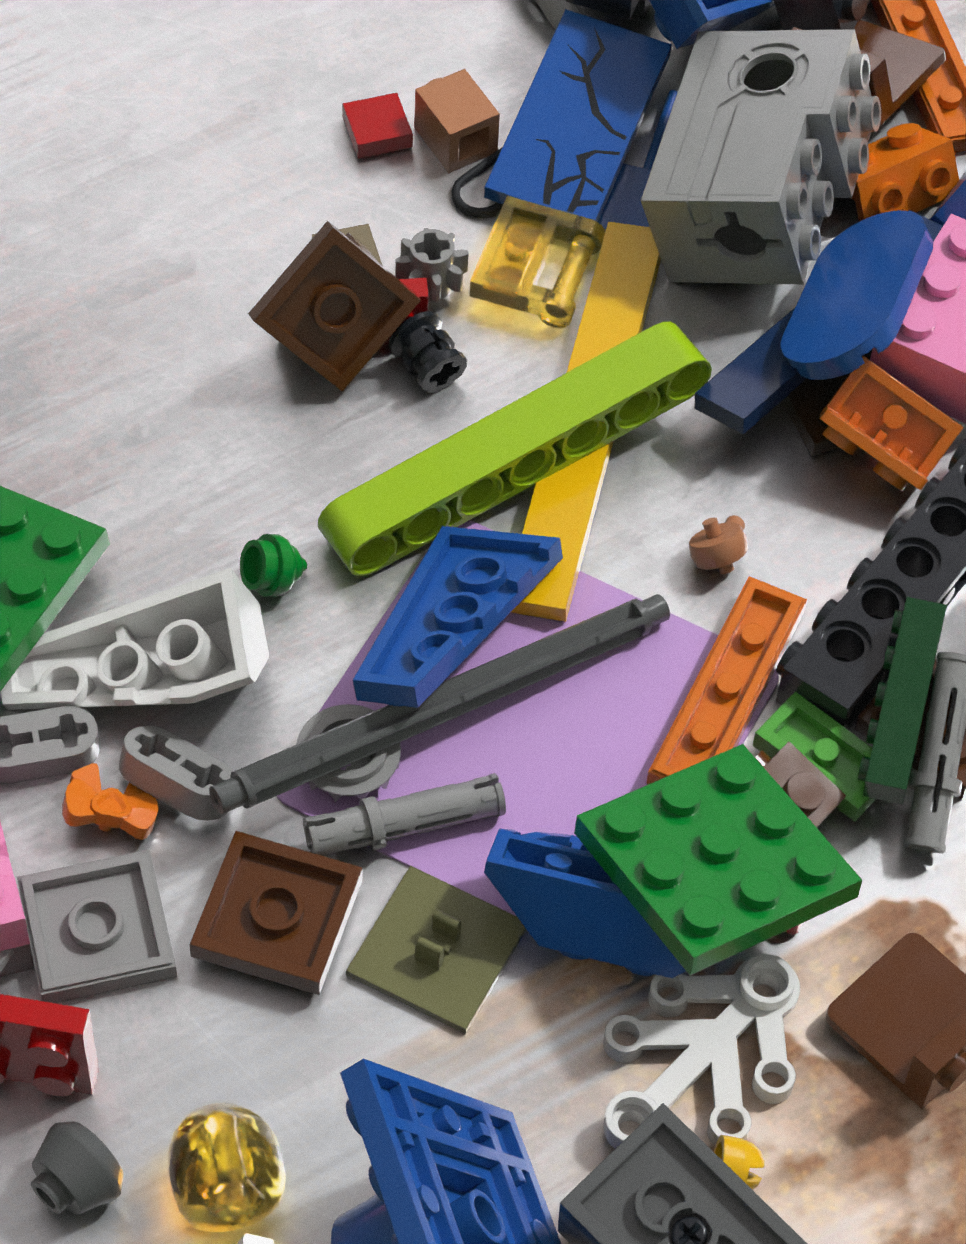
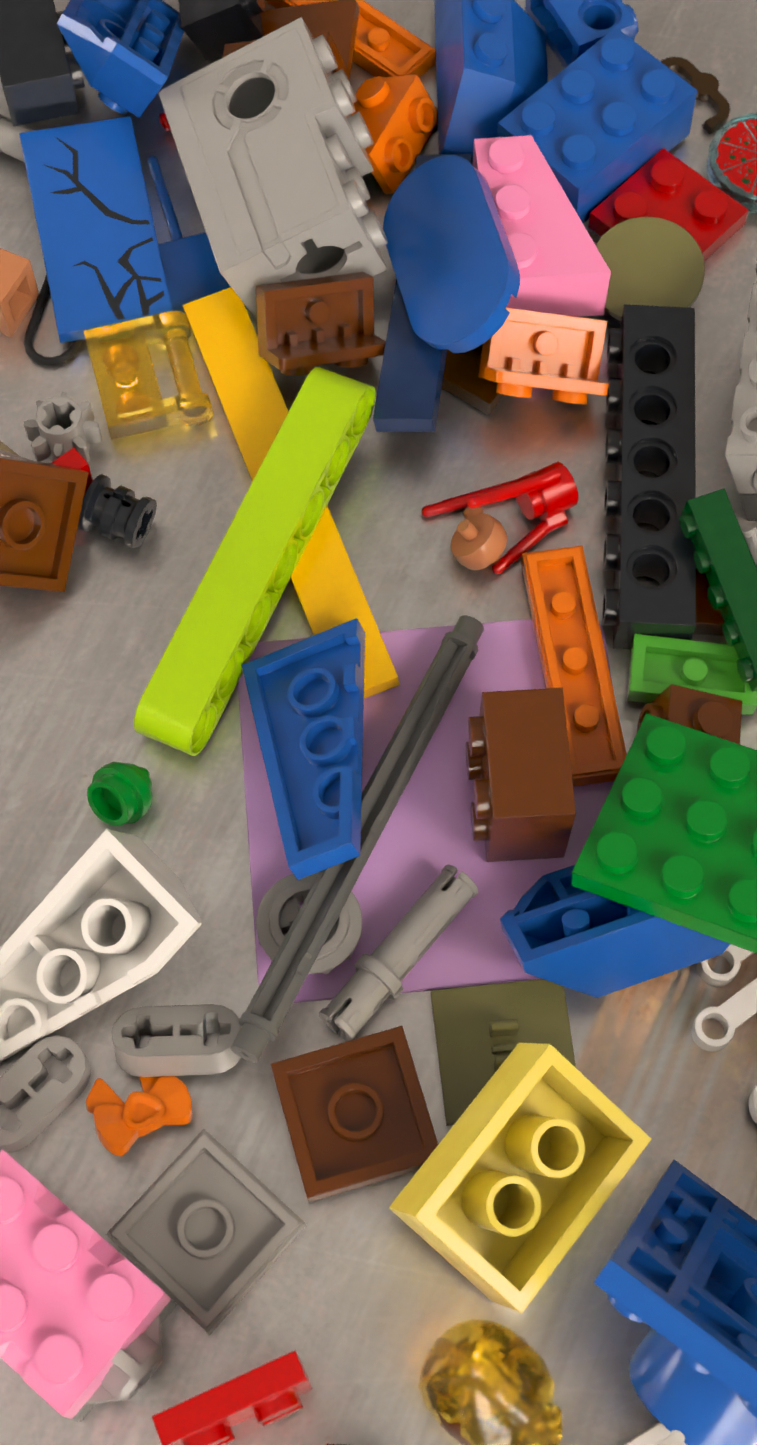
camera: 30 degrees left, 10 degrees up
none -> reddish brown bracket [256,272,386,376]
none -> light yellow brick [389,1043,652,1313]
none -> red plant [421,462,578,575]
none -> reddish brown brick [466,688,576,862]

